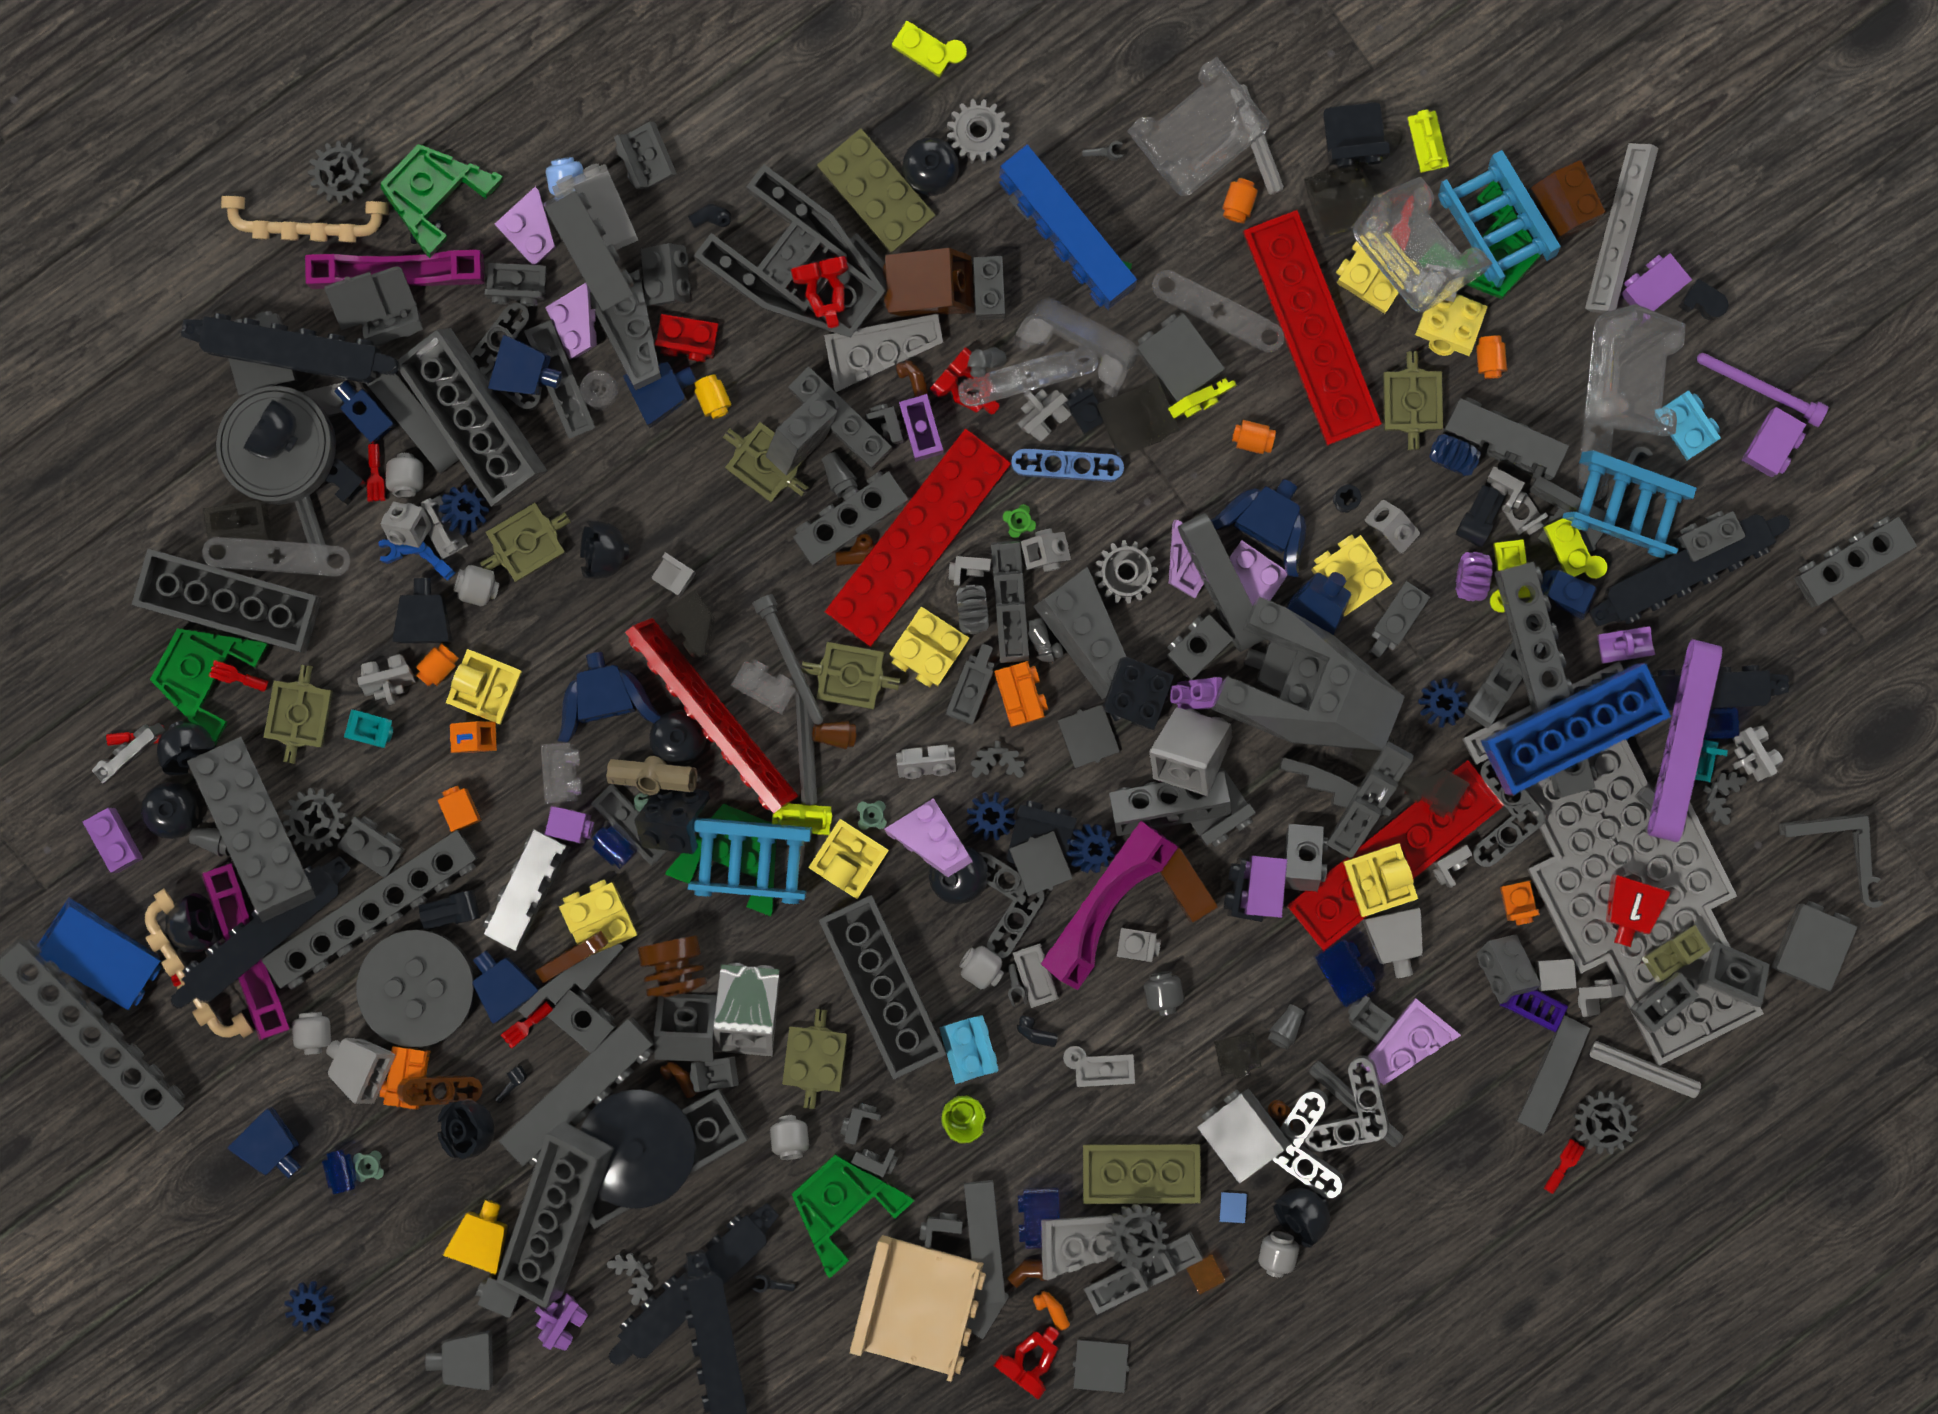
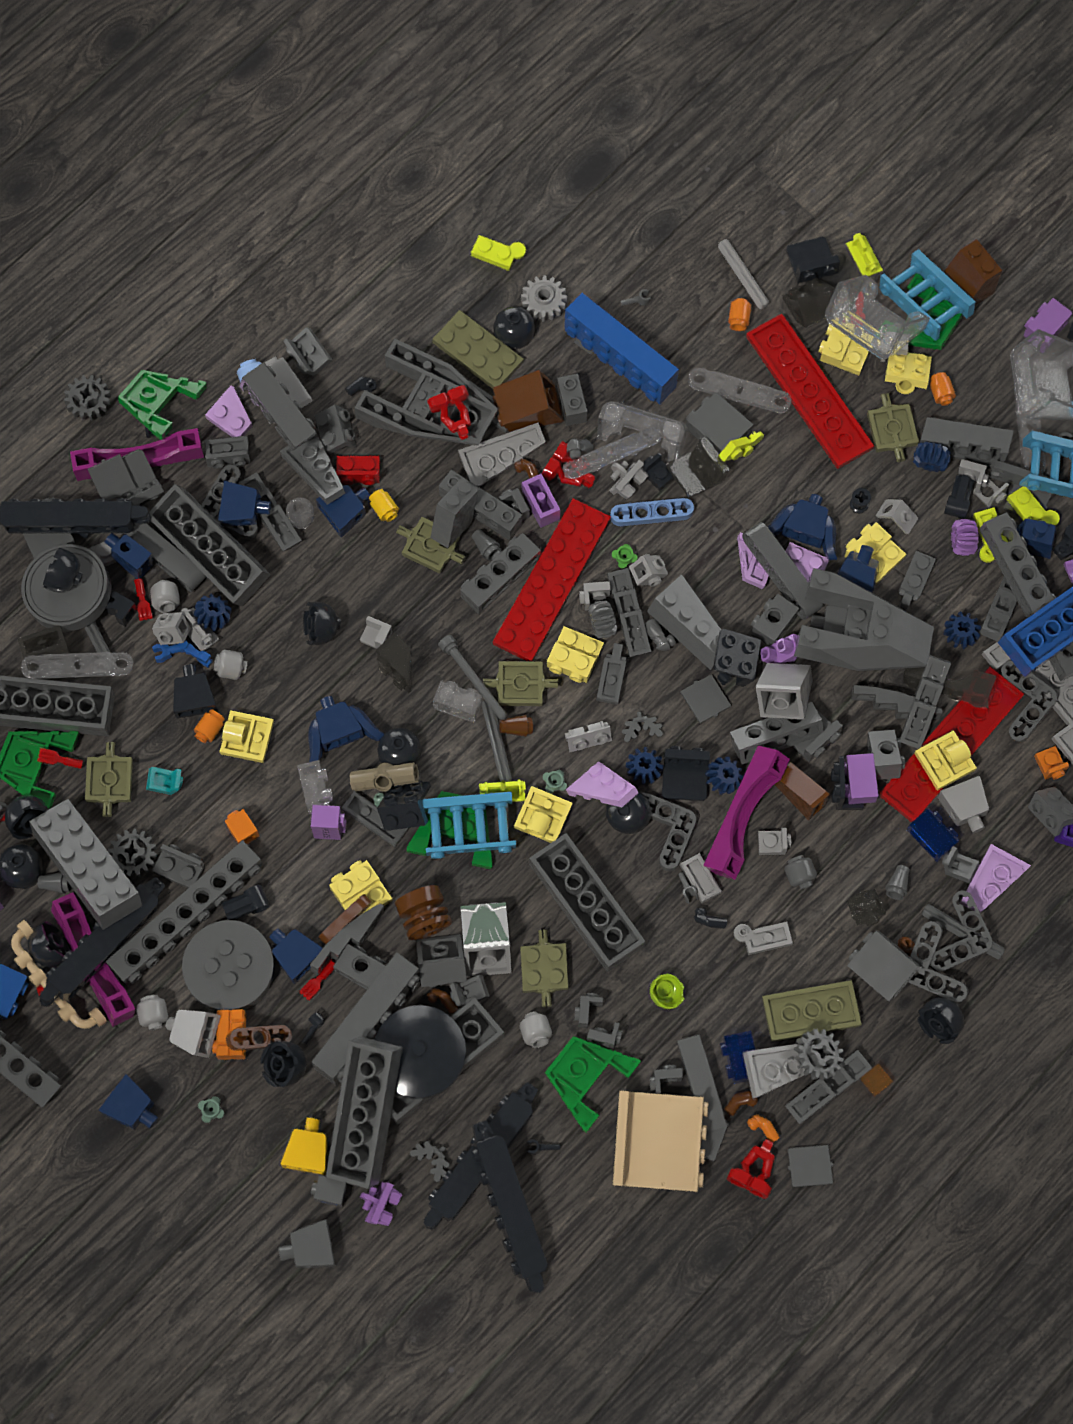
camera: 10 degrees left, 15 degrees down
tan bar [221,196,389,243] -> none
dark blue gear [284,1281,335,1332] -> none
clear blue brick [322,1149,357,1194] -> none
light grey hips [357,654,416,705] -> none
orange brick [450,721,497,753] -> none
olive plate [480,503,571,583] -> none
wedge [483,830,572,950] -> none
lavender wing [545,283,597,359] -> none
clear blue brick [592,826,635,869] -> none
red plate [625,618,798,814] -> none
reddish brown arm [835,534,873,566] -> none
medium azure bracket [939,1015,998,1084] -> none
light grey head [959,946,1004,989] -> none
orange brick [994,661,1048,728] -> none
dark grey piece [1009,831,1073,896] -> none
light grey gear [1094,540,1158,605] -> none
clear windscreen [1127,56,1269,196] -> none
medium blue piece [1220,1192,1247,1223] -> none
orange brick [1232,420,1276,454] -> none
light grey head [1258,1231,1299,1277] -> none
light grey bracket [1433,845,1473,888] -> none
light grey plate [1585,143,1658,314] -> none

